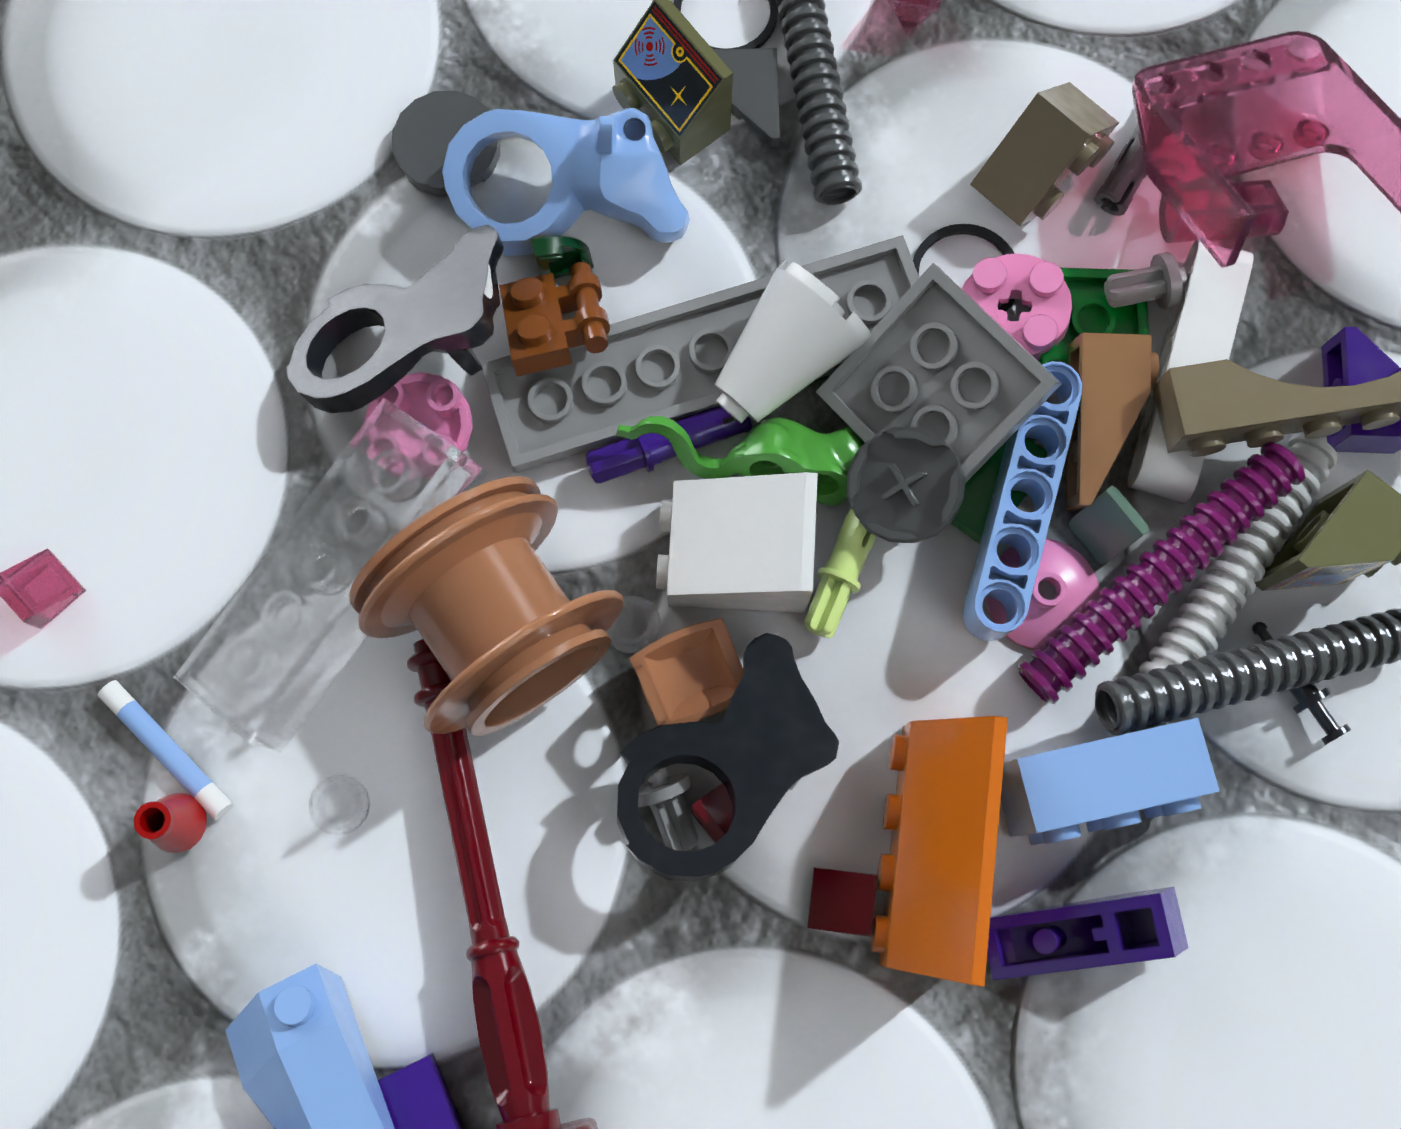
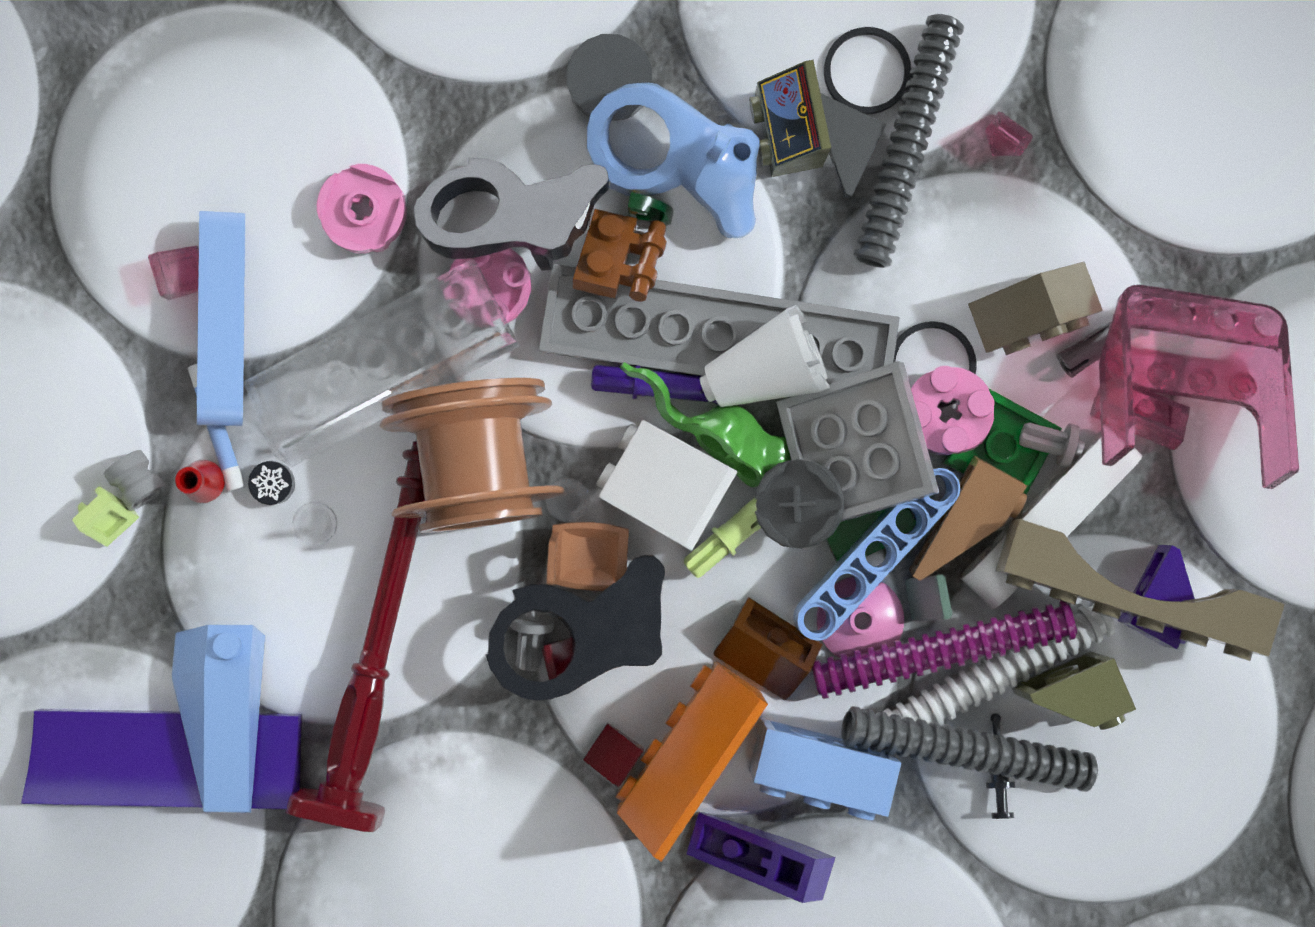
camera: 30 degrees right, 10 degrees up
none -> yellowish green tile [72,486,139,547]
none -> light grey wheel [104,450,167,511]
none -> light blue beam [197,211,245,426]
none -> black tile [248,461,295,505]
none -> bright pink plate [317,164,407,254]
none -> reddish brown panel [713,597,823,700]

